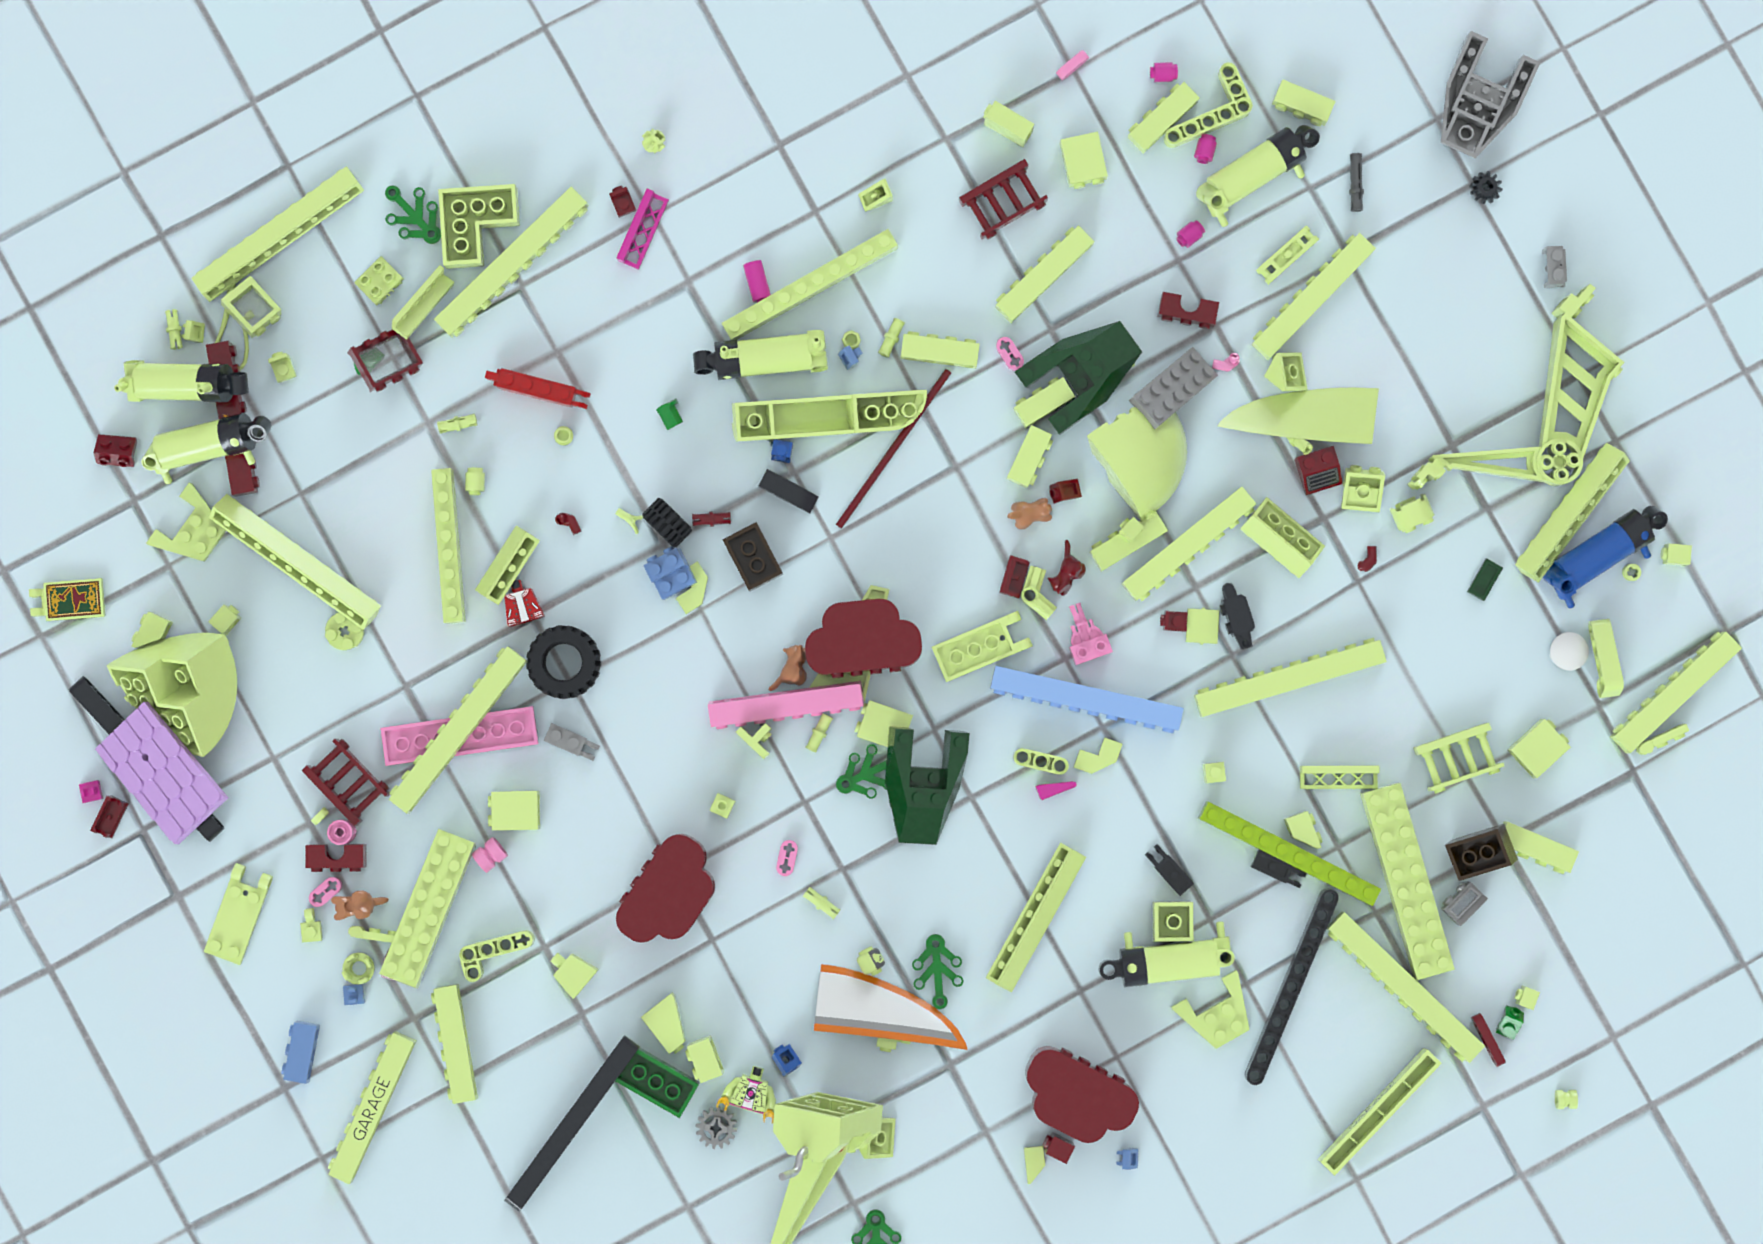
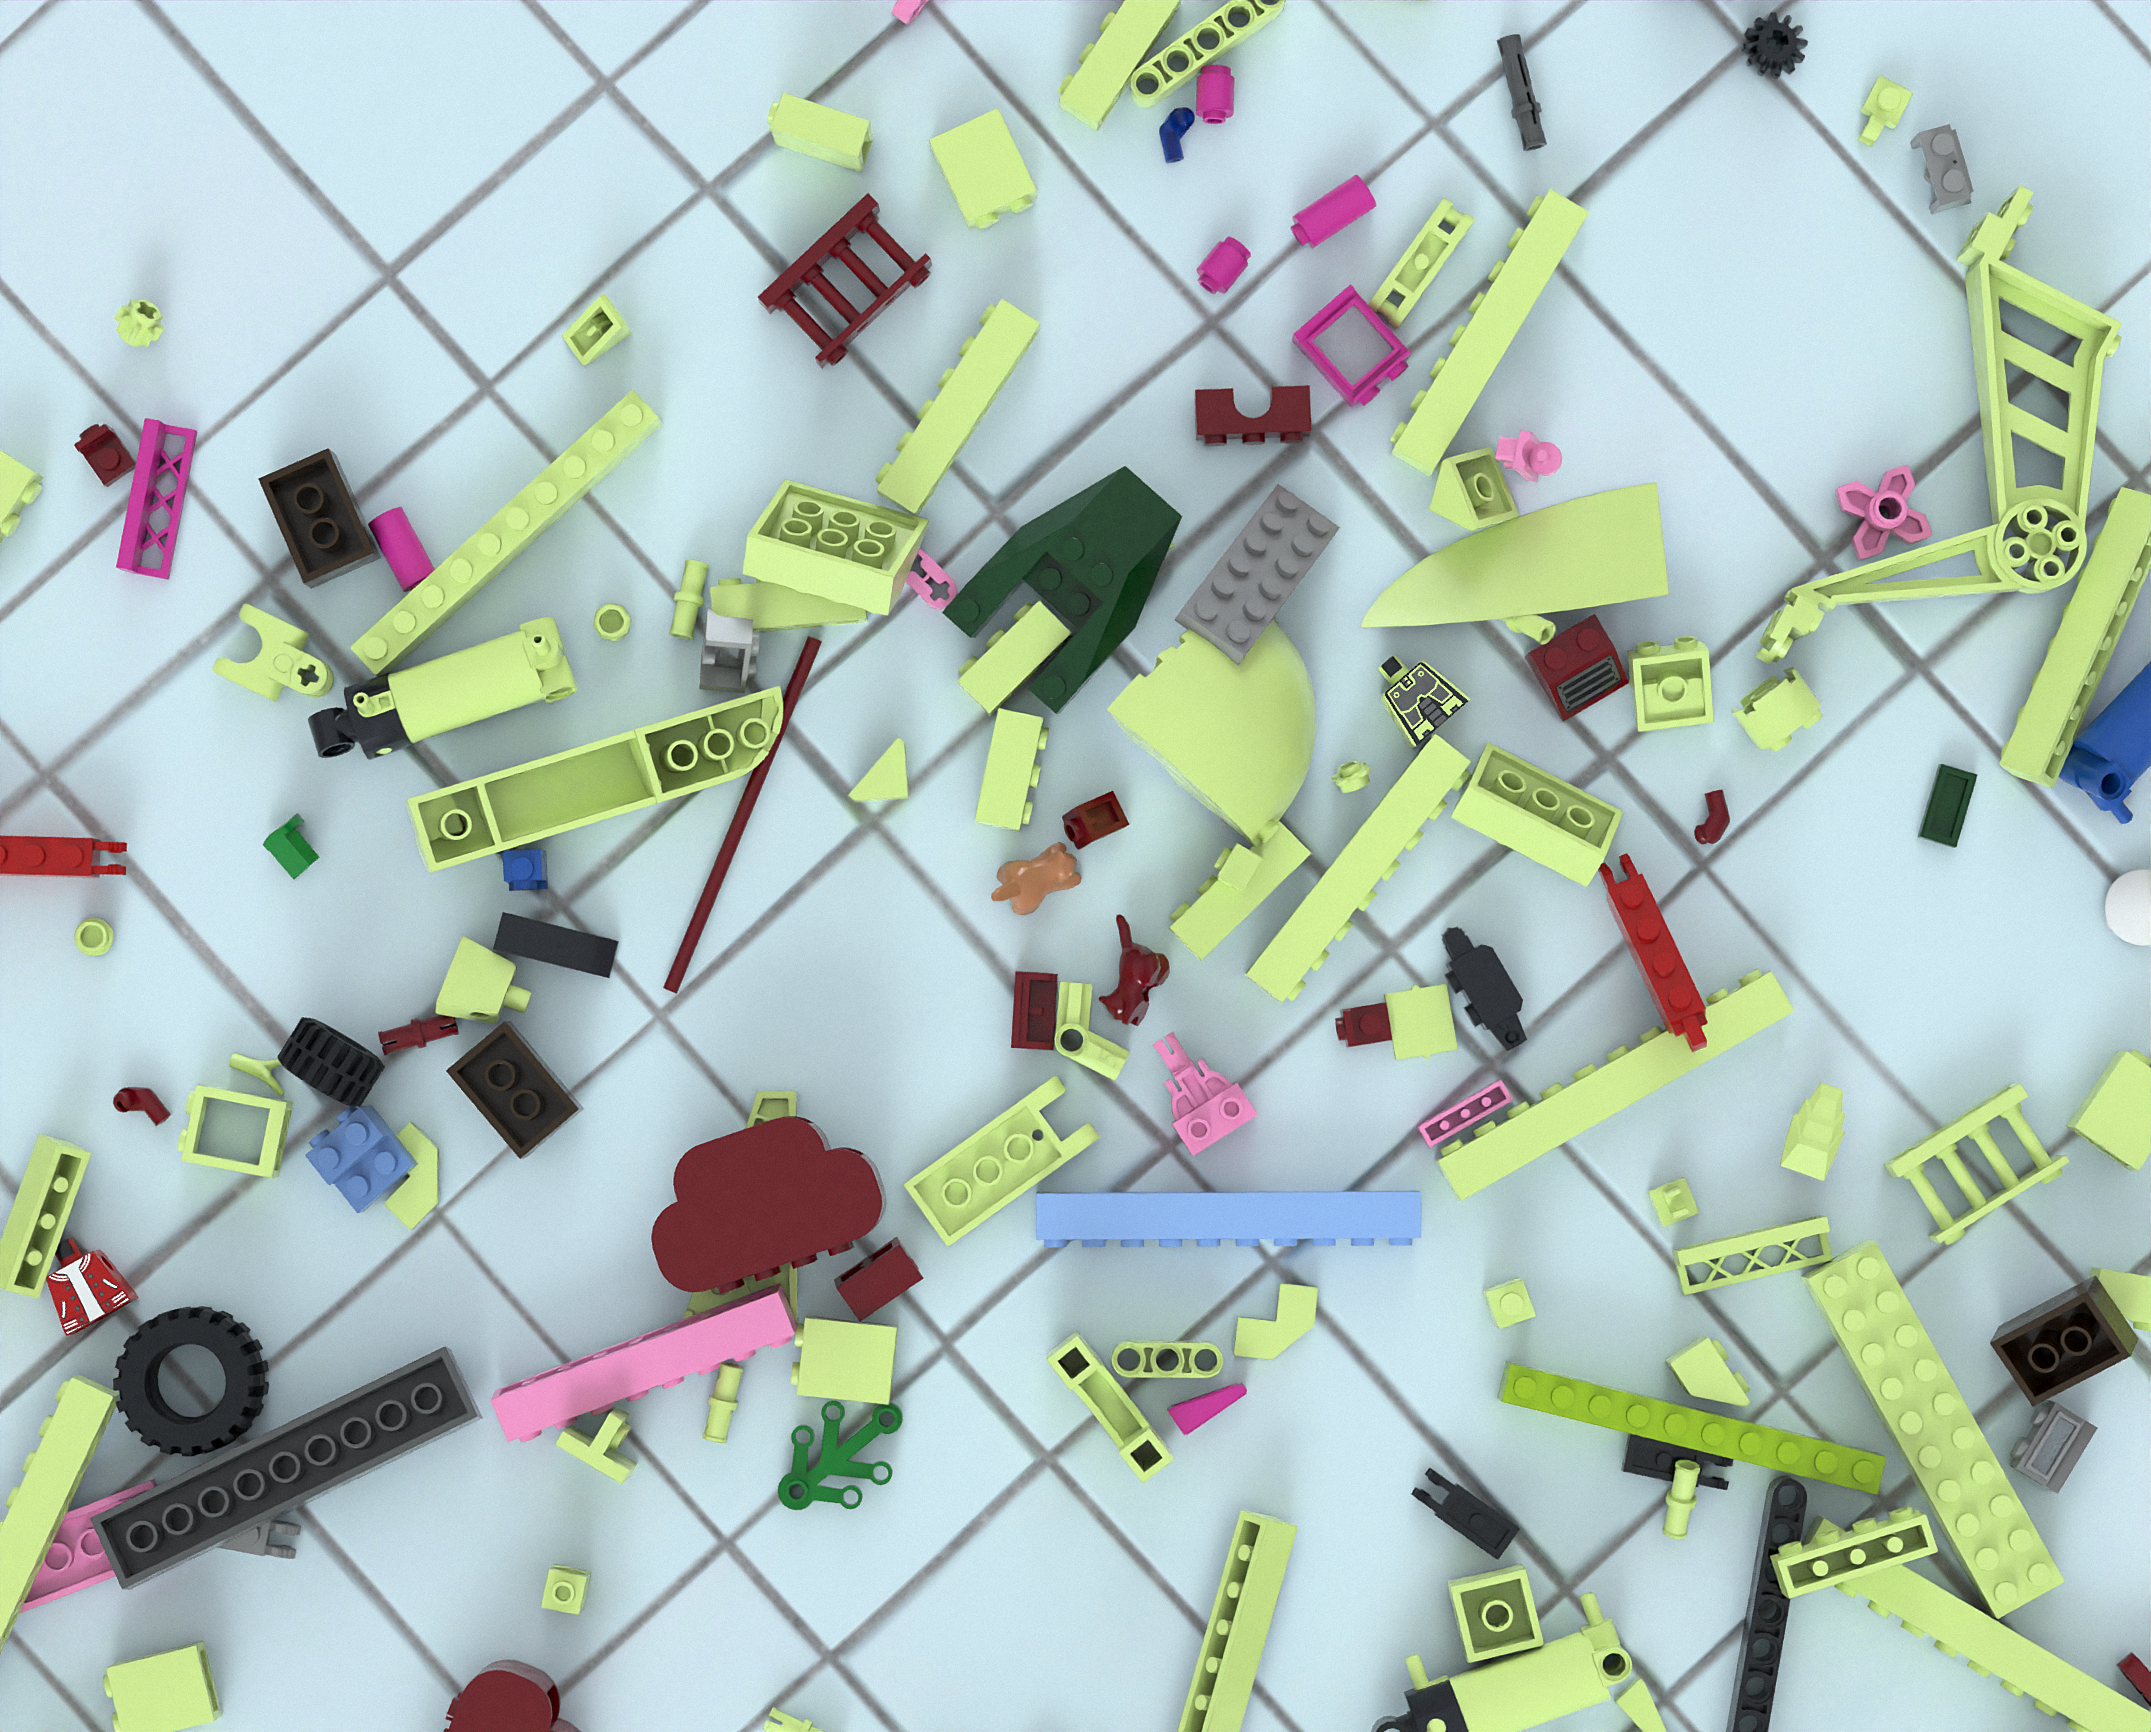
camera: 15 degrees left, 0 degrees up
nougat animal [768,645,807,691] -> none
bright pink beam [776,840,798,876] -> none
medium blue tile [838,345,863,370] -> none
dark green wedge [885,726,970,845] -> none
yellowish green piece [1196,125,1320,227] -> none
bright pink arm [1212,353,1240,372] -> none
none -> dark grey brick [90,1346,483,1590]
none -> yellowish green window [178,1085,294,1178]
none -> yellowish green piece [212,604,334,702]
none -> dark brown brick [258,448,381,589]
none -> yellowish green torso [435,936,532,1024]
none -> light grey window [699,608,760,693]
none -> yellowish green slope [743,479,929,616]
none -> dark red hinge [834,1237,923,1322]
none -> yellowish green slope [848,737,909,802]
none -> yellowish green arch [1046,1330,1174,1483]
none -> clear blue arm [1159,107,1195,164]
none -> dark pink brick [1290,175,1377,248]
none -> window [1292,284,1411,408]
none -> yellowish green plate [1331,760,1371,793]
none -> torso [1378,654,1470,750]
none -> bright pink piece [1416,1079,1513,1148]
none -> bright pink hips [1495,430,1562,482]
none -> red hinge [1598,853,1708,1053]
none -> yellowish green tile [1648,1177,1699,1227]
none -> yellowish green pin [1662,1460,1700,1539]
none -> yellowish green brick [1770,1506,1938,1599]
none -> yellowish green connector [1780,1082,1845,1181]
none -> bright pink plant [1835,465,1932,561]
none -> yellowish green plate [1858,75,1913,147]

